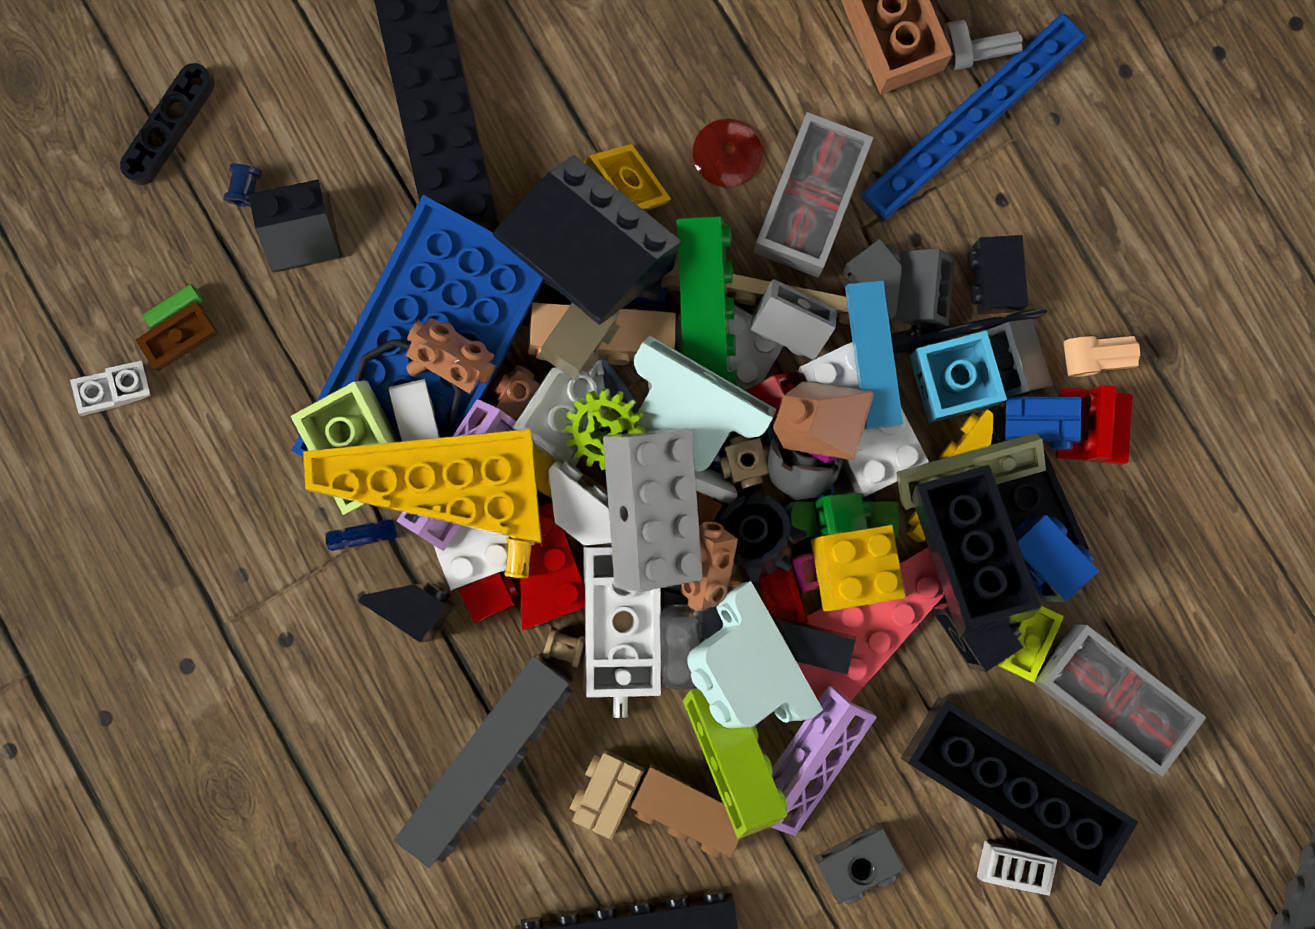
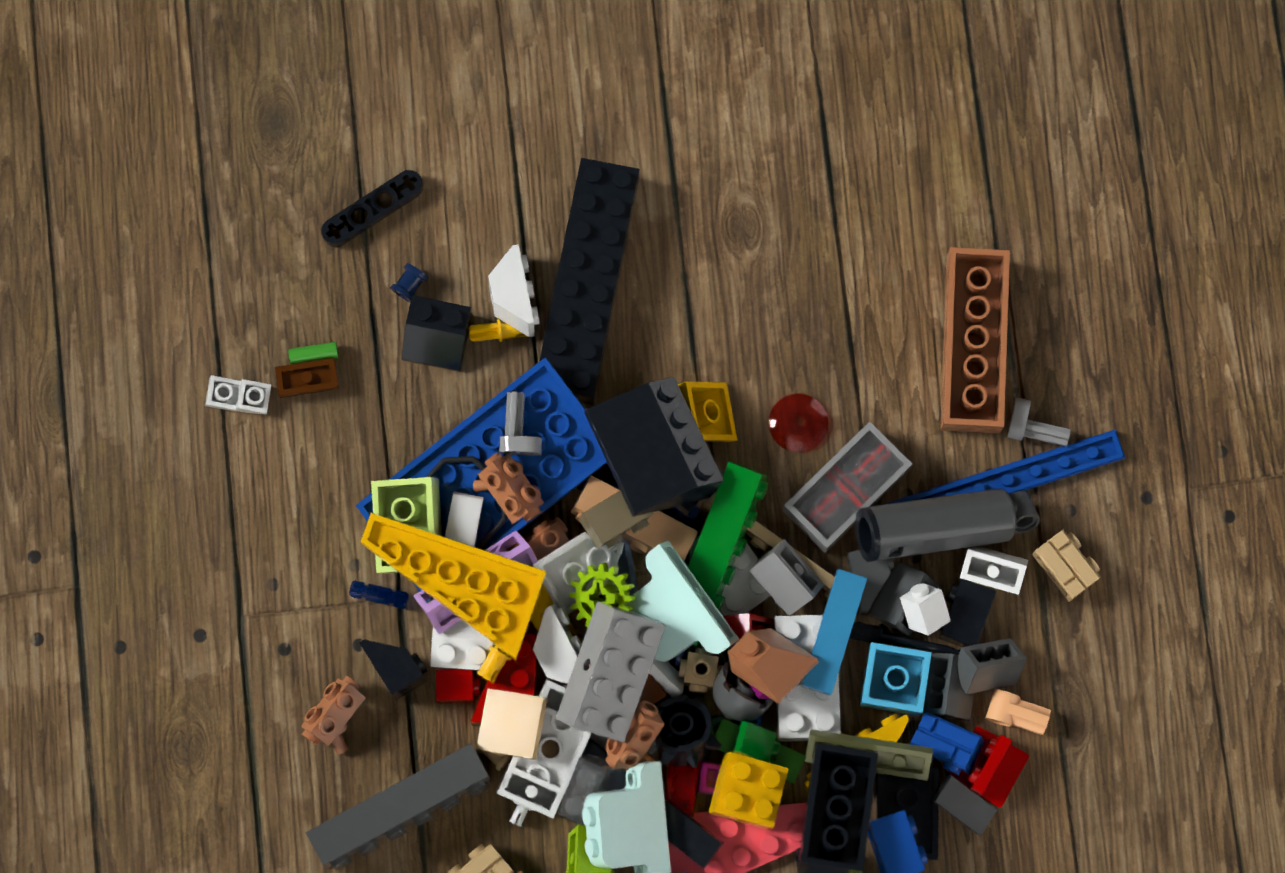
camera: 25 degrees right, 5 degrees down
none -> nougat brick [301,676,366,754]
none -> yellow axle [468,318,528,342]
none -> tile [476,689,548,760]
none -> white slope [488,244,539,337]
none -> light grey piece [499,392,542,456]
none -> dark grey piece [855,488,1040,562]
none -> white brick [900,583,951,636]
none -> dark grey tile [931,775,997,836]
none -> dark grey brick [957,638,1027,695]
none -> white brick [960,546,1028,595]
none -> tan brick [1032,529,1101,602]

